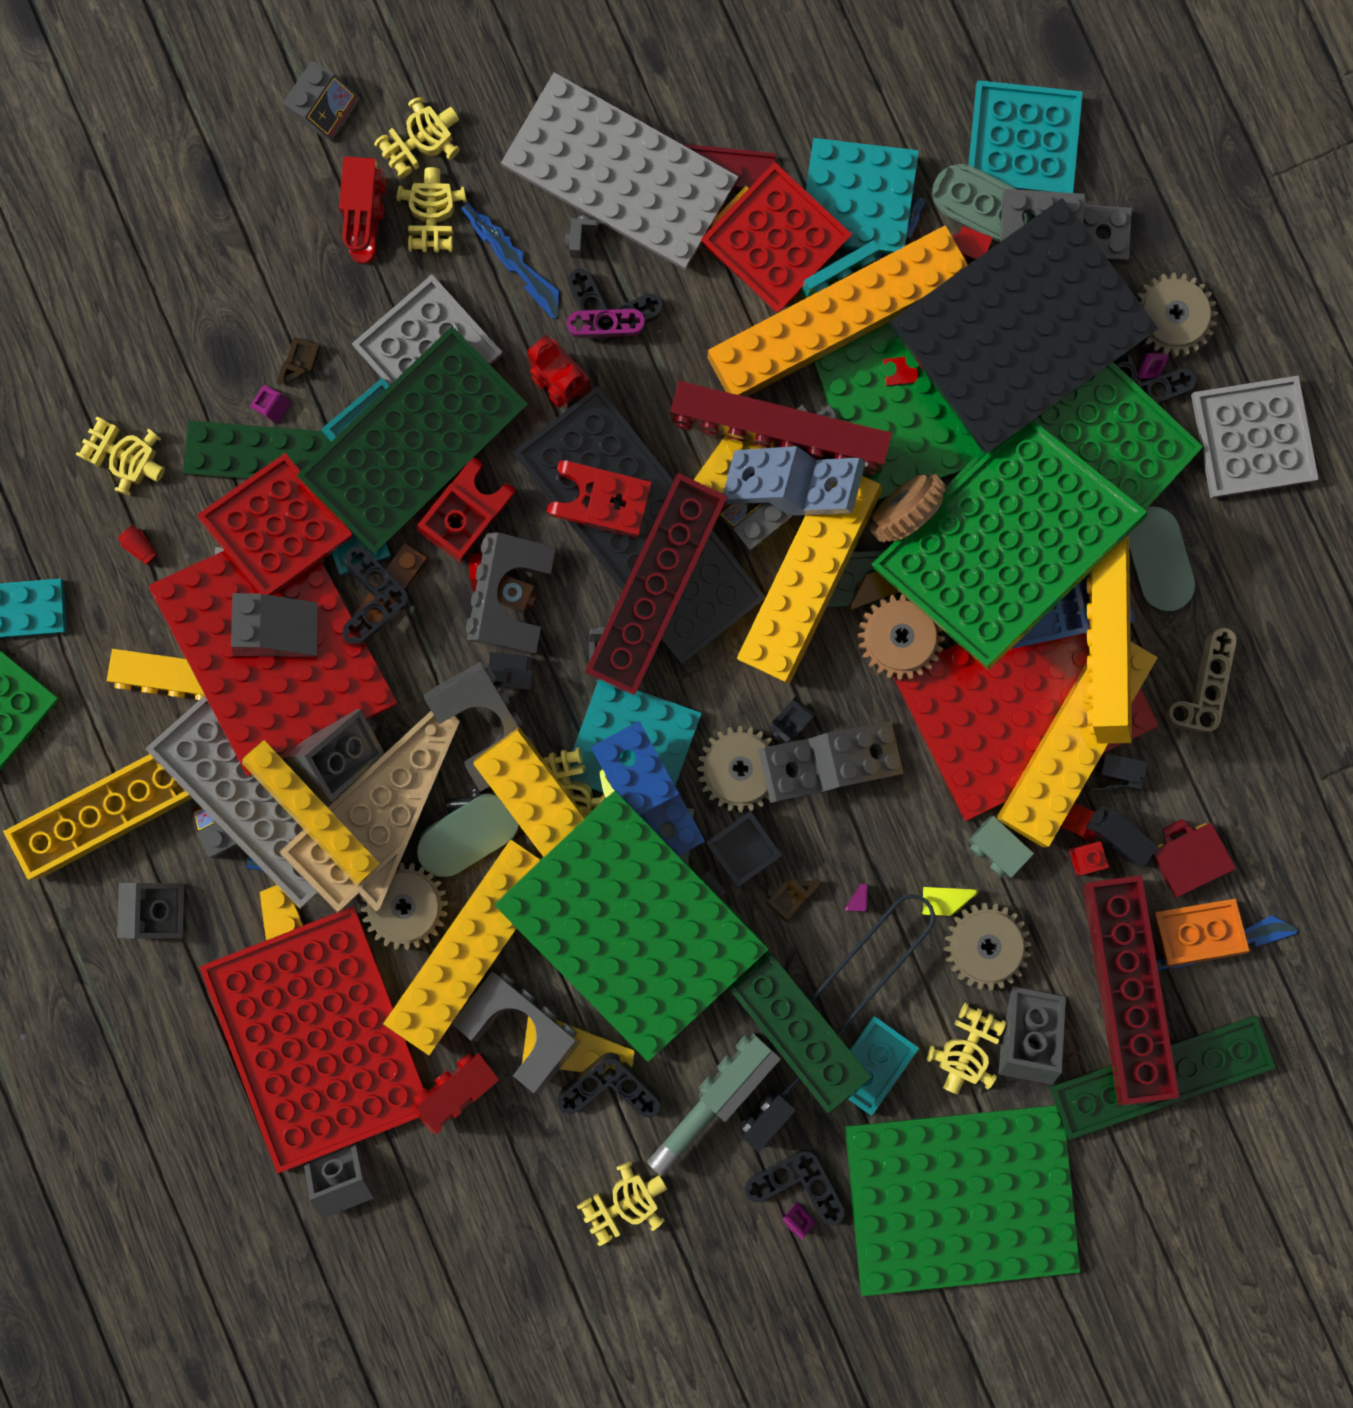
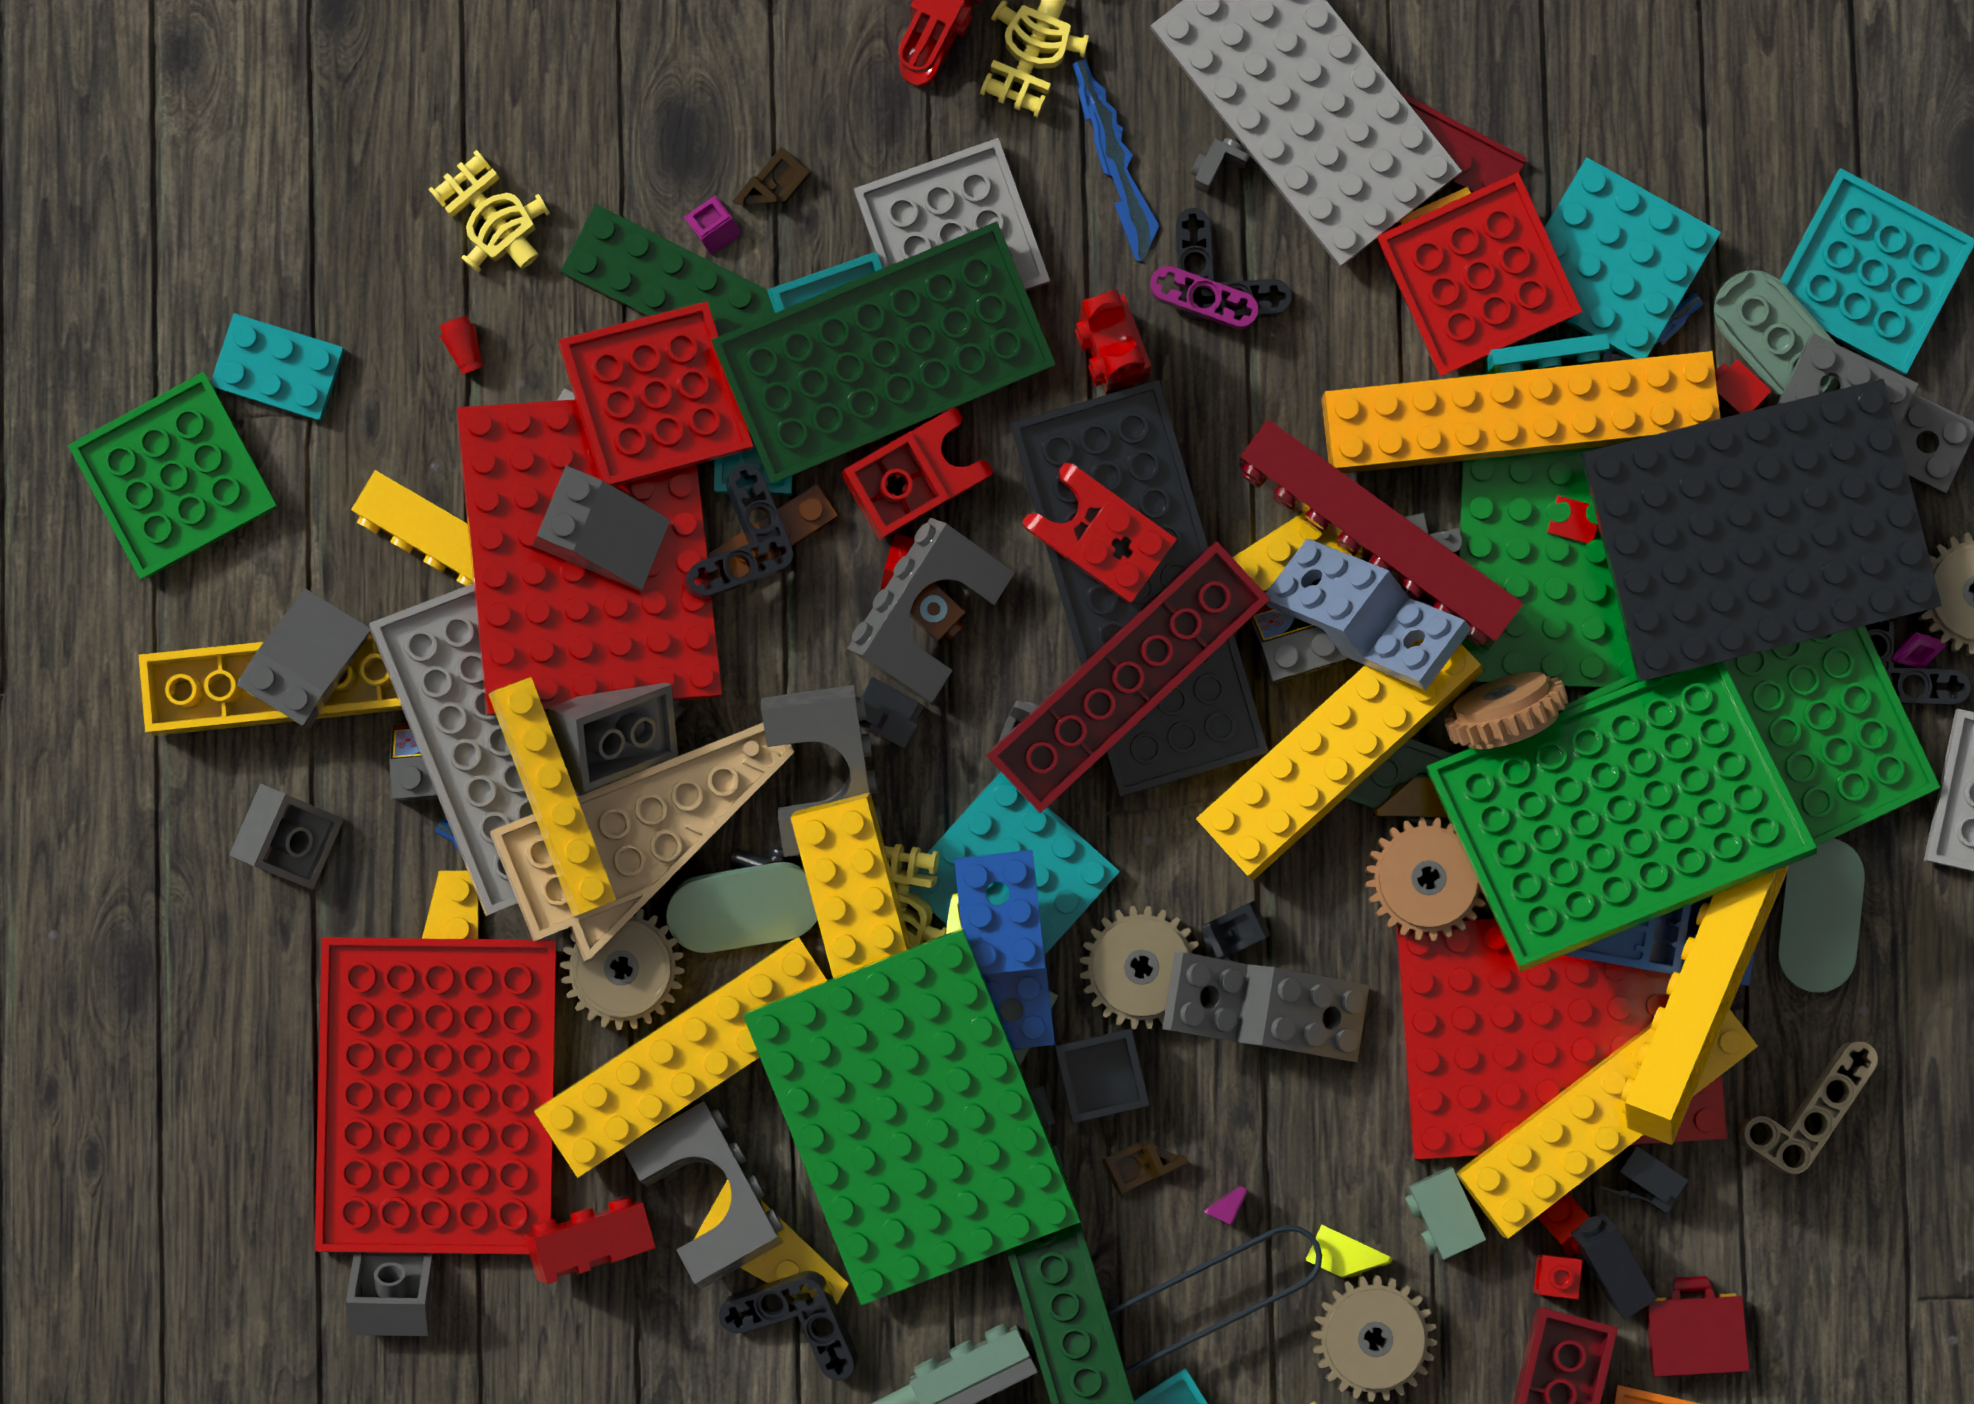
camera: 25 degrees right, 0 degrees up
none -> dark grey slope [236,588,371,729]

